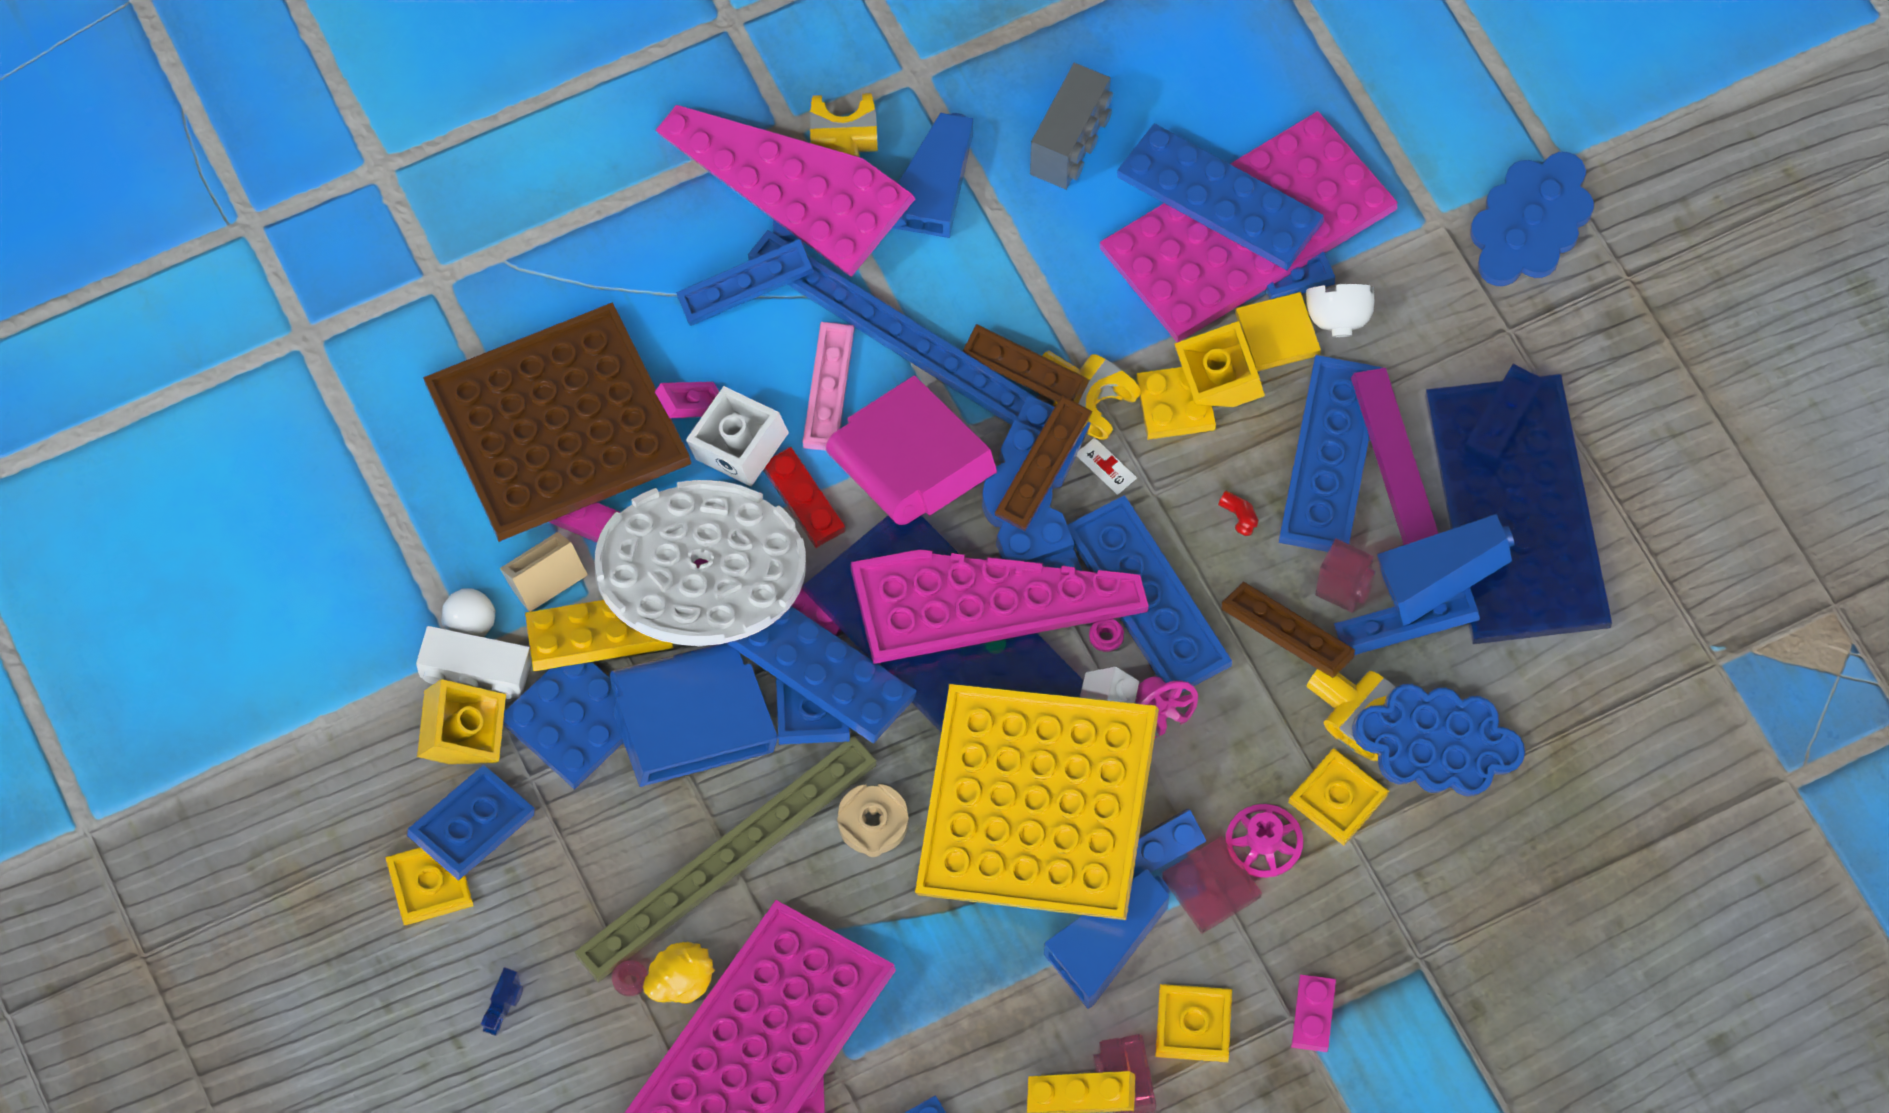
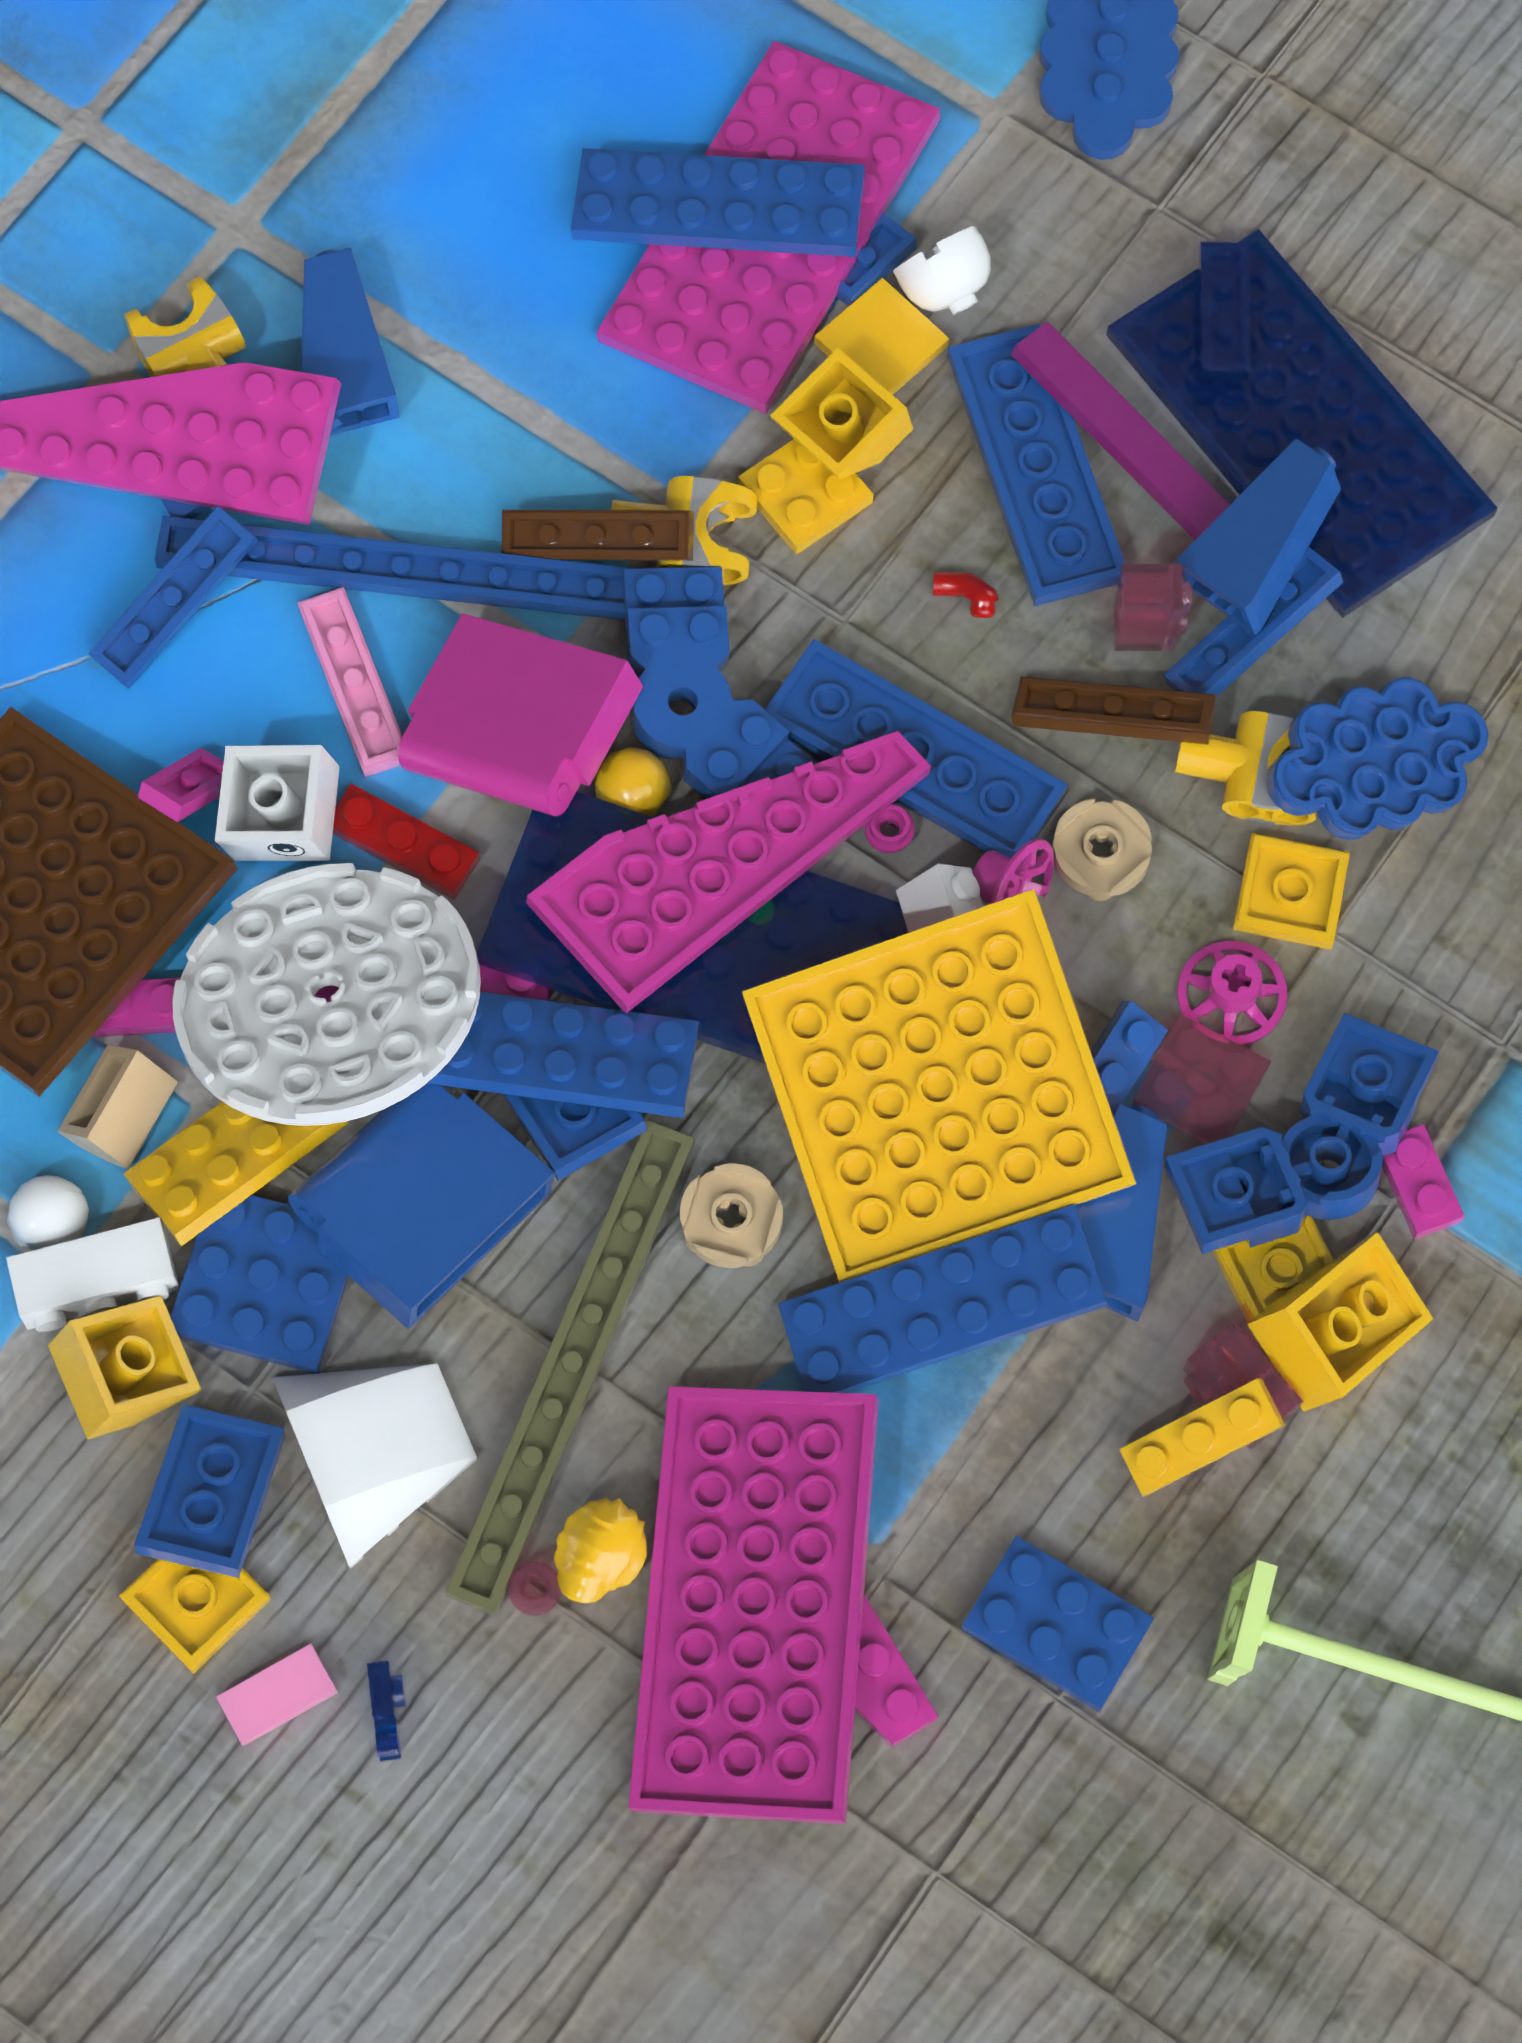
camera: 30 degrees left, 5 degrees up
reddish brown tile [995,395,1092,532] -> none
dark grey brick [1030,63,1113,190] -> none
white sticker [1076,437,1137,495] -> none
none -> bright pink tile [216,1644,338,1746]
none -> white wedge [272,1363,477,1569]
none -> yellow hair [594,747,672,823]
none -> blue plate [778,1204,1109,1393]
none -> tan plate [1052,799,1152,901]
none -> blue plate [1165,1013,1439,1254]
none -> yellow slope [1247,1232,1434,1412]

